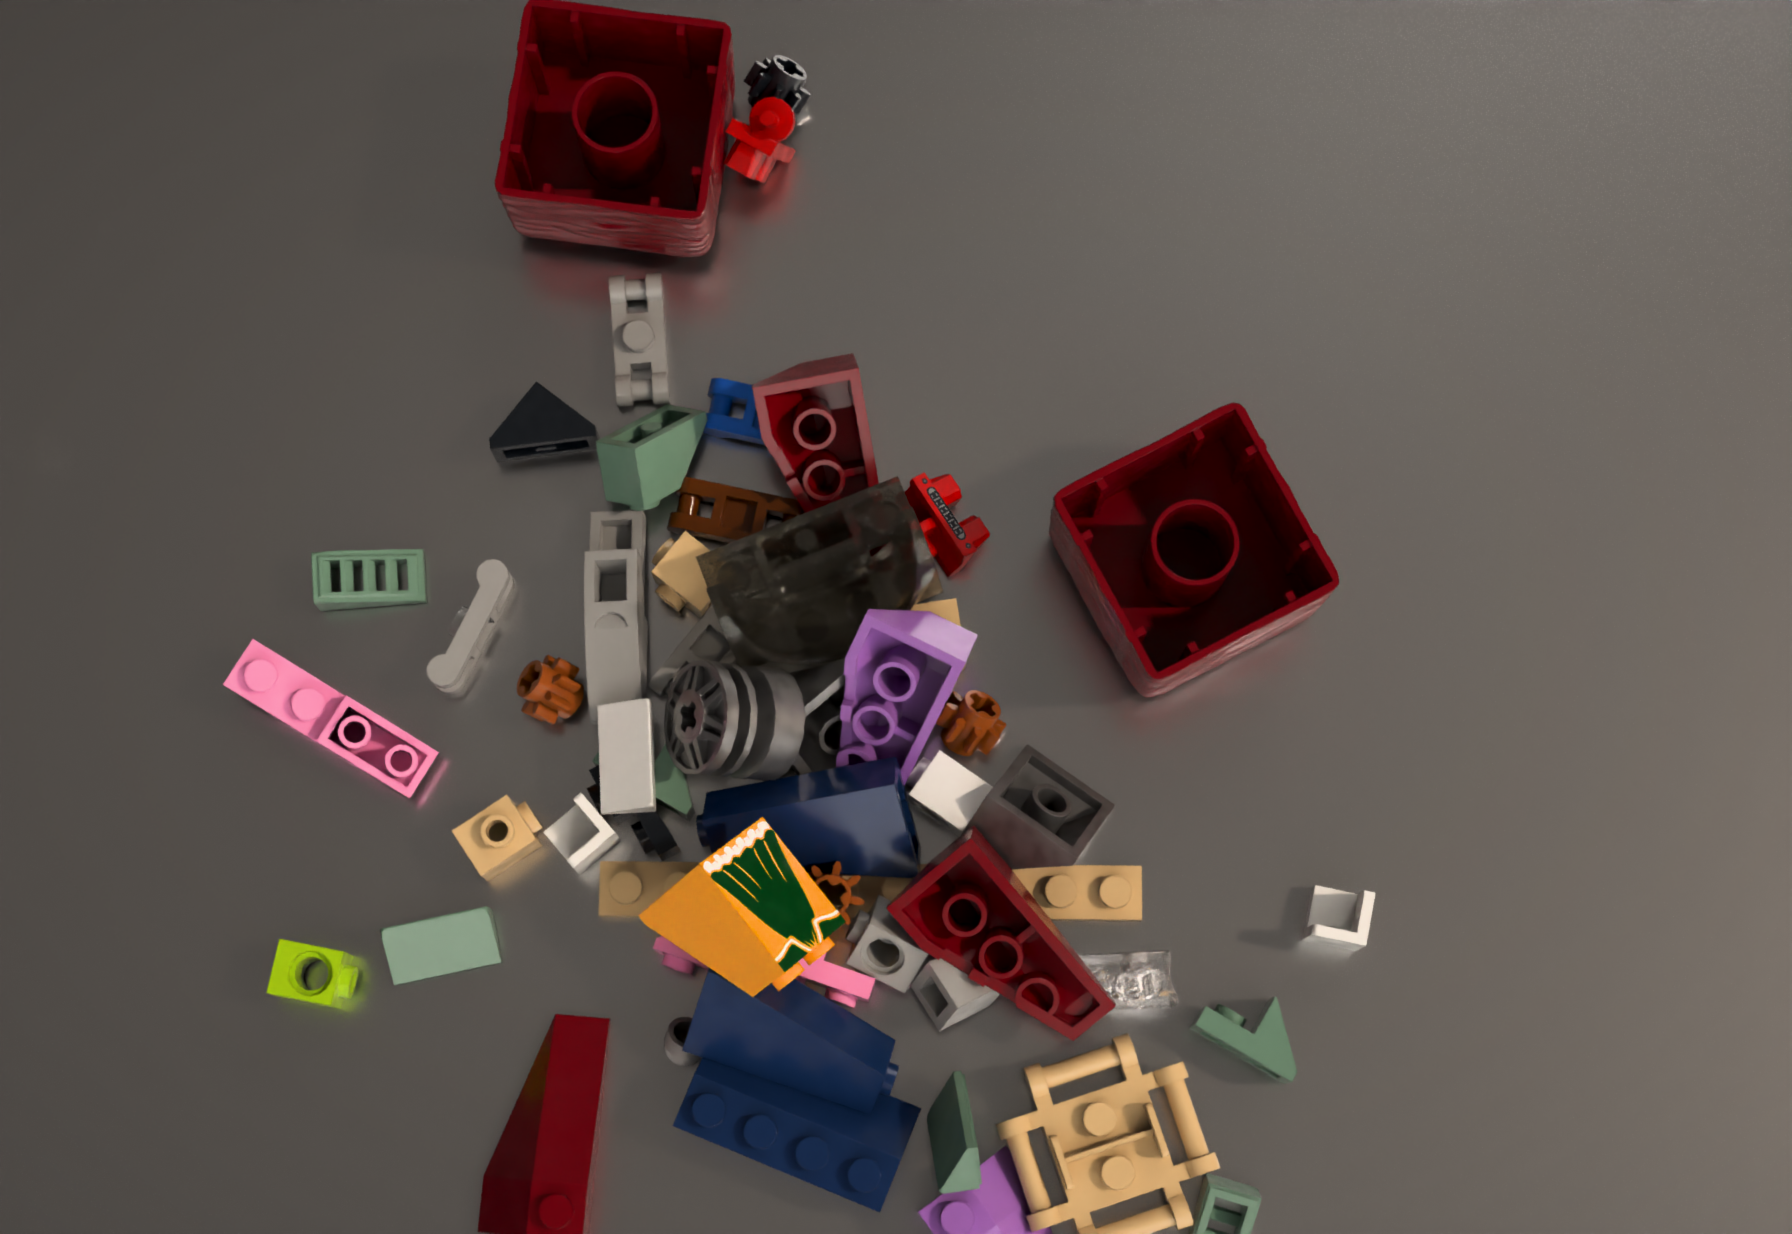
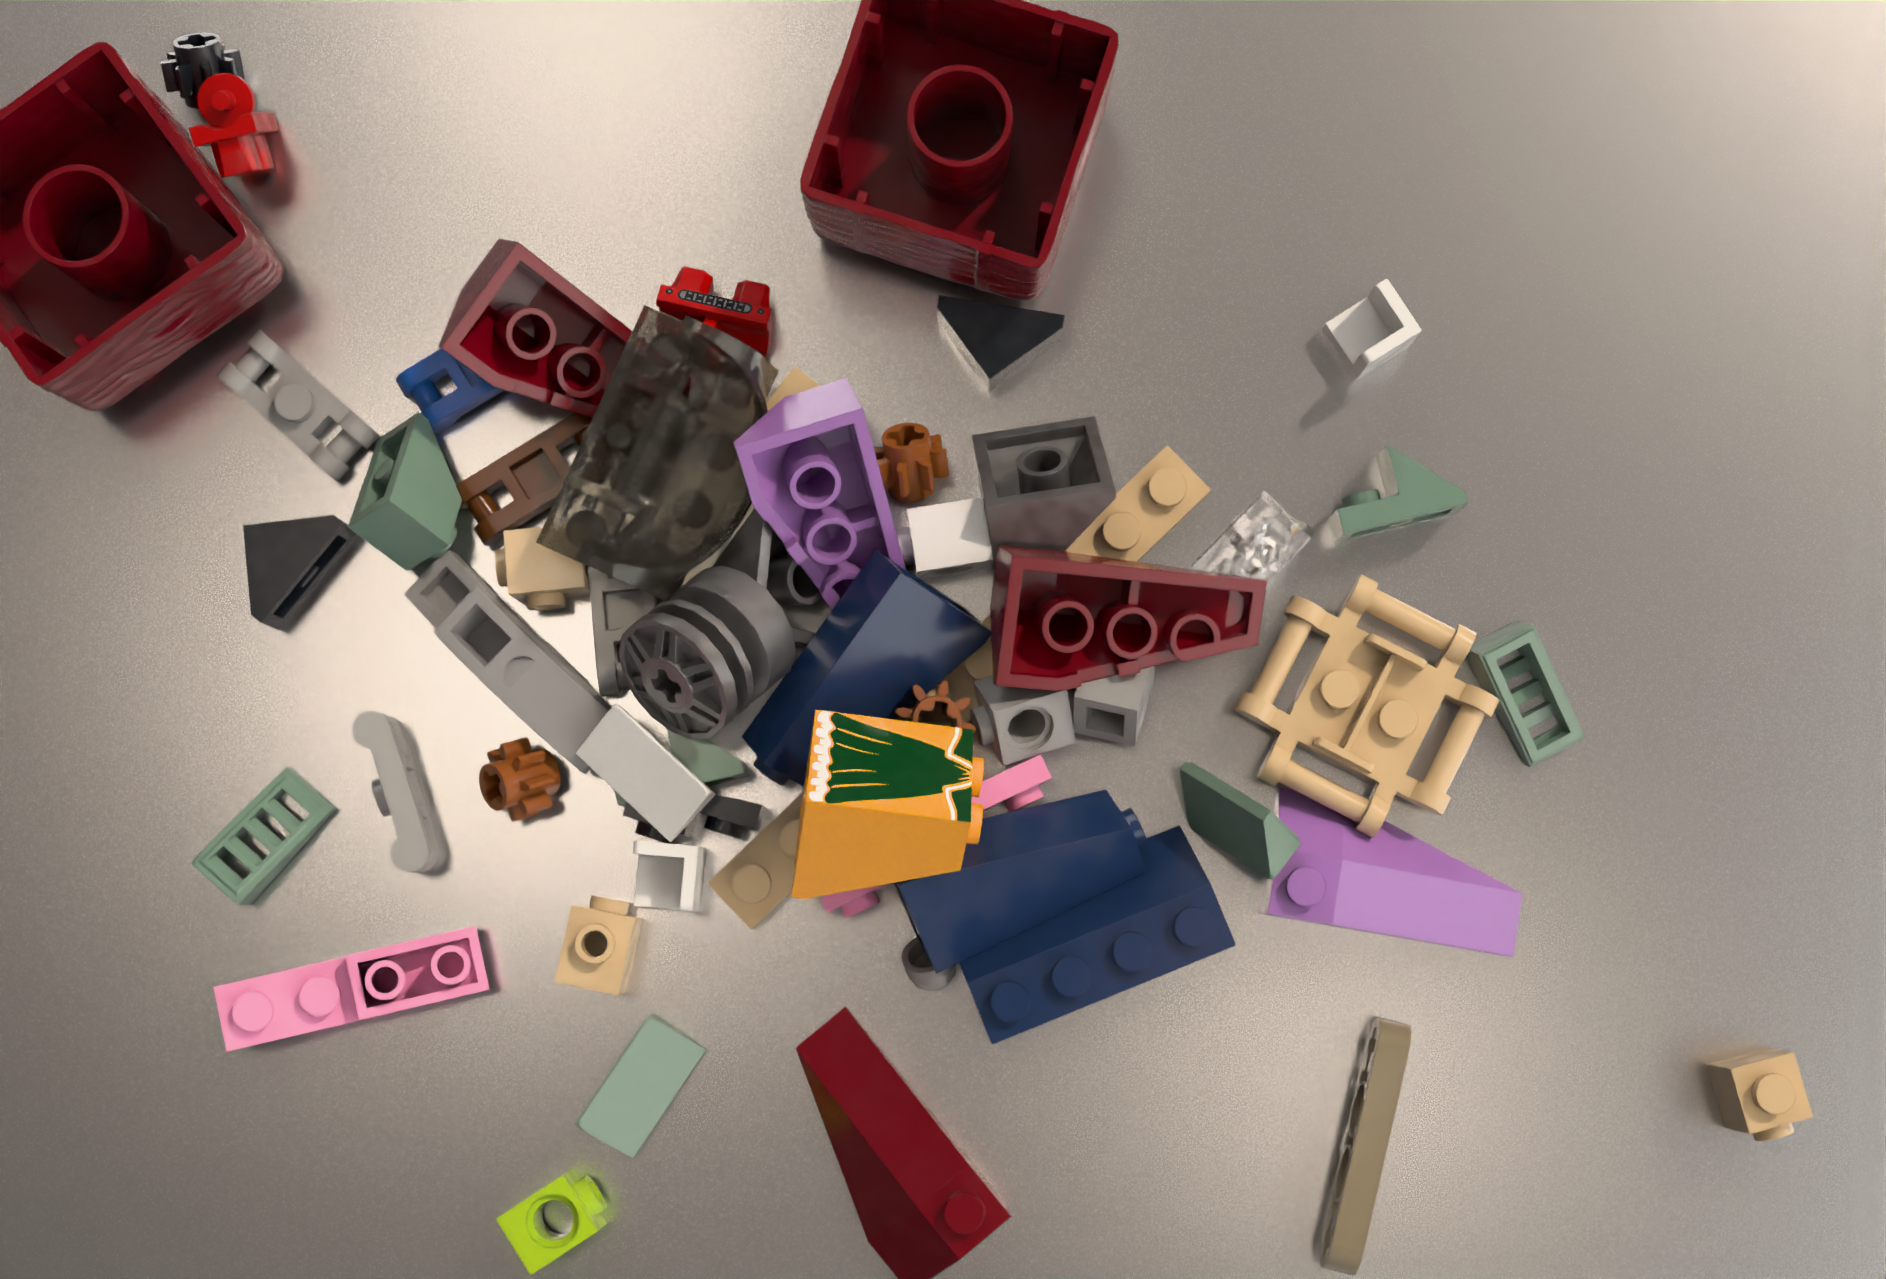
camera: 40 degrees left, 5 degrees up
none -> black slope [937,295,1065,392]

